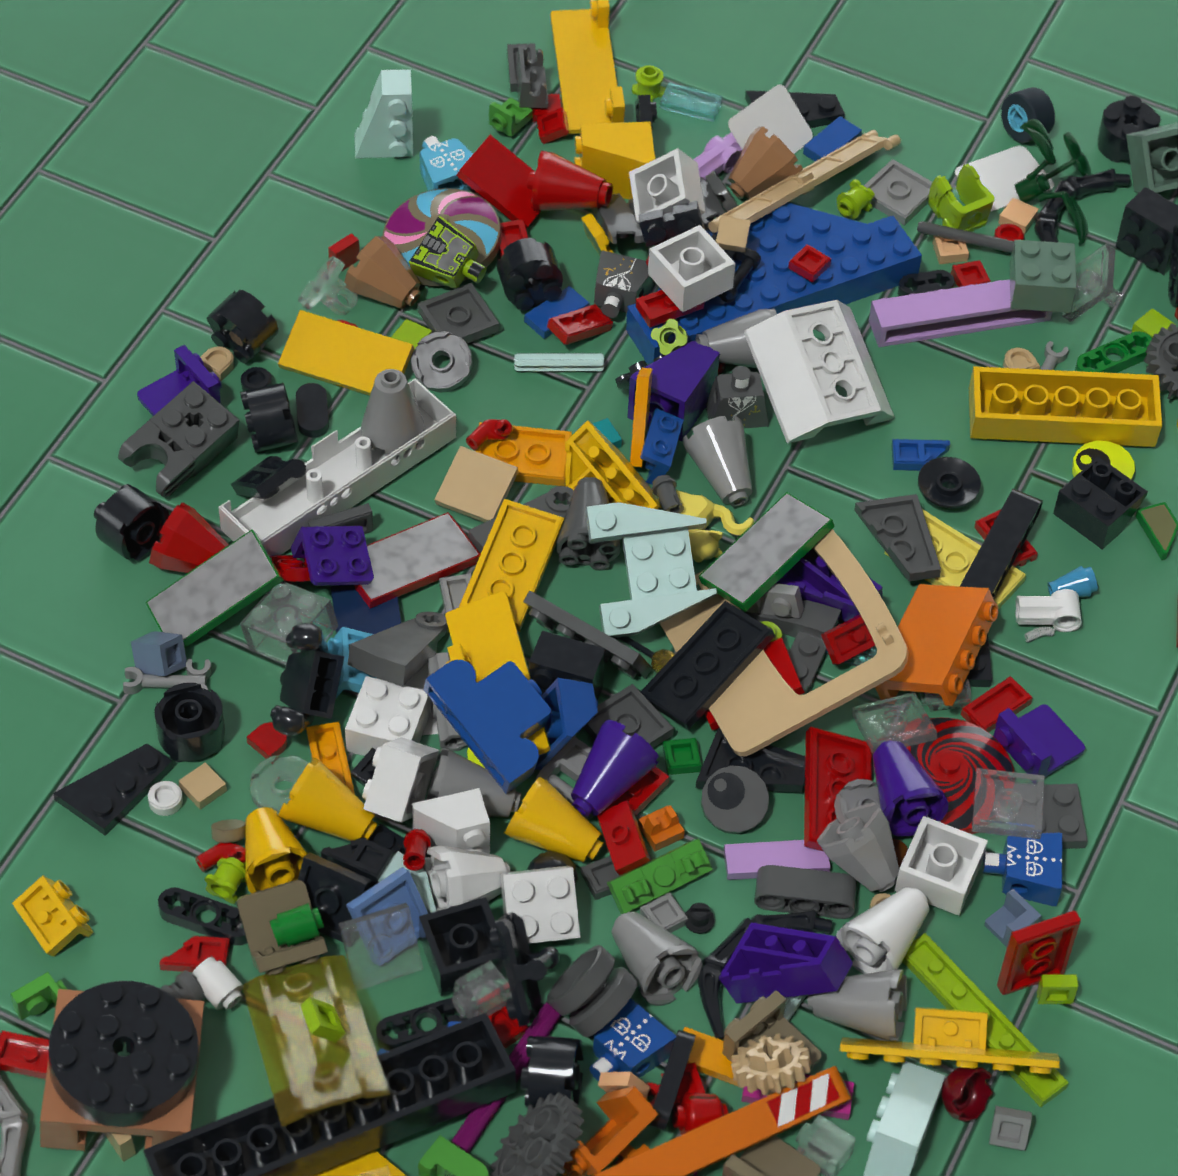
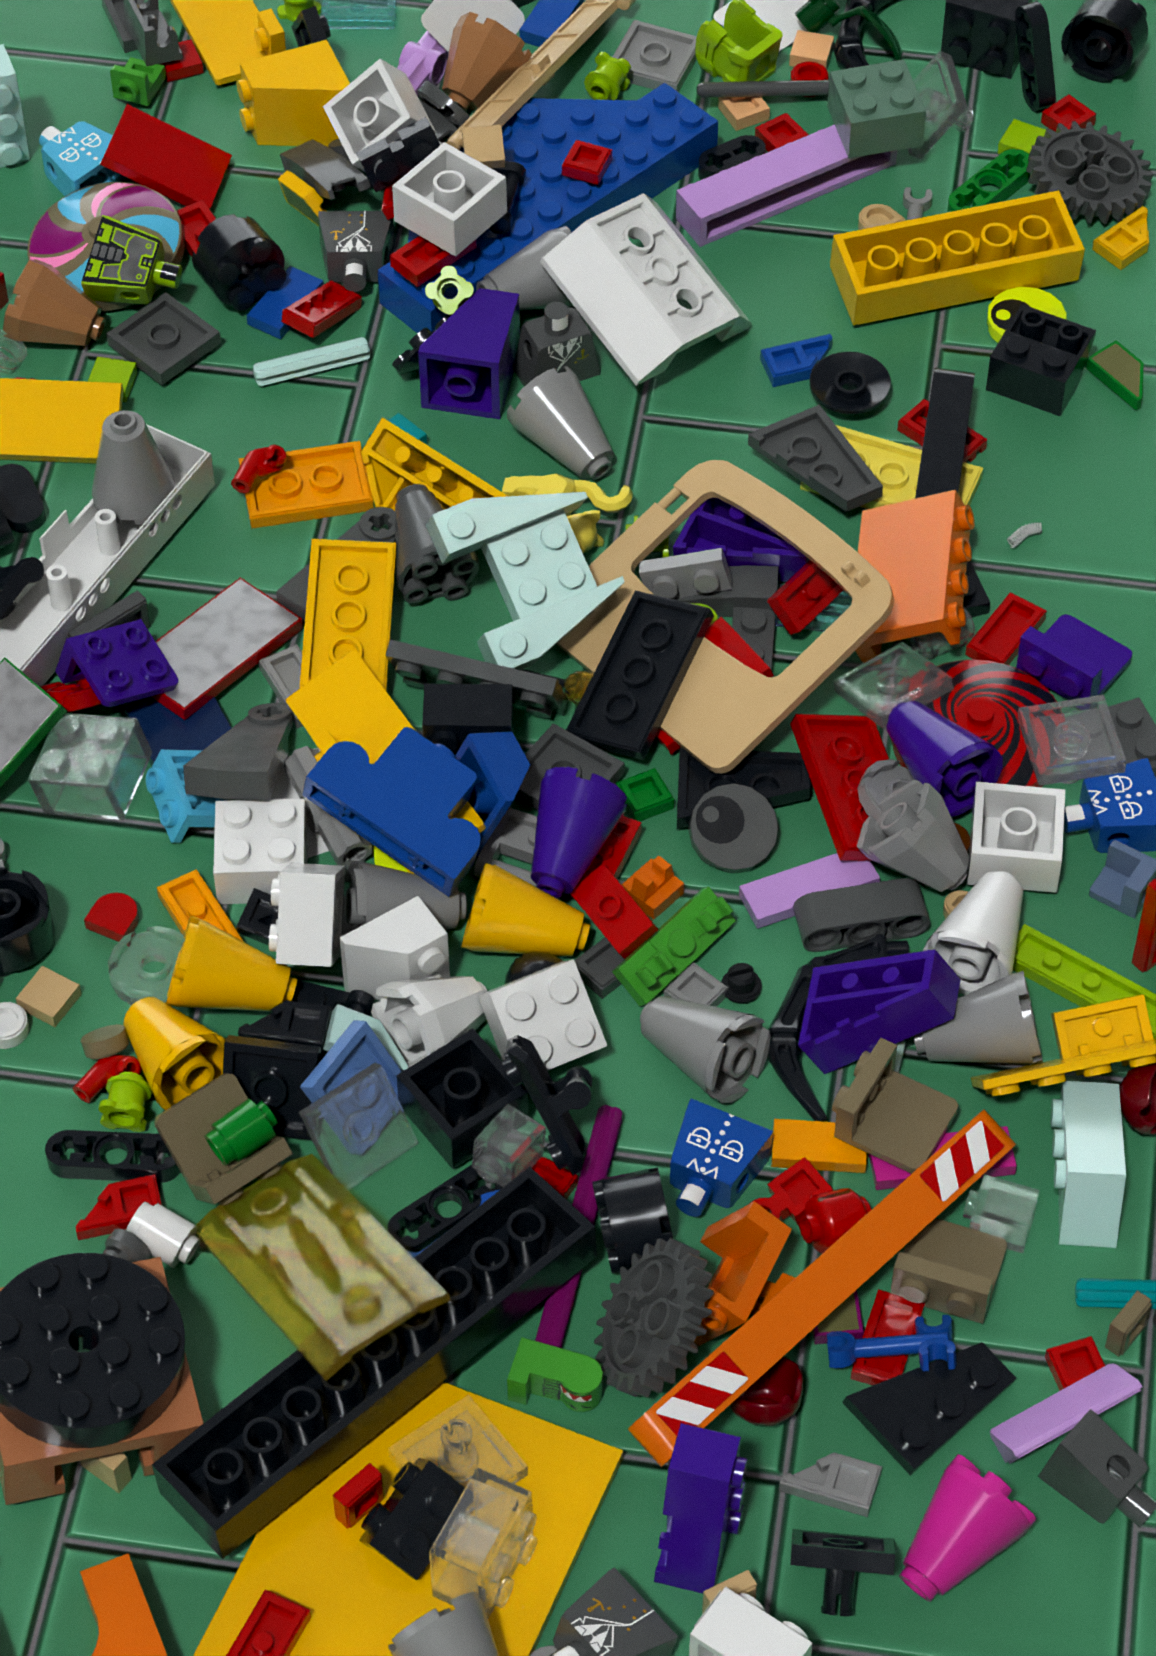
camera: 15 degrees left, 0 degrees up
black torso [271,623,344,736] -> none
lime tile [300,997,345,1043] -> none
red pin [403,829,431,871] -> none
flat silver tile [411,331,473,392] -> none
tan tile [434,446,519,522] -> none
red cone [527,150,613,211] -> none
red tile [537,107,569,144] -> none
dark grey wheel [547,945,637,1038] -> none
light nougat tile [598,1072,650,1100] -> none
light orange tile [630,367,653,467] -> none
blue bracket [640,409,683,485] -> none
black beam [648,1030,696,1131] -> none
dark grey pin [652,475,684,514] -> none
flat silver tile [698,492,835,612] -> none
tan gear [731,1034,811,1095] -> none
white piece [1015,589,1082,632] -> none
dark azure cone [1047,566,1098,597] -> none

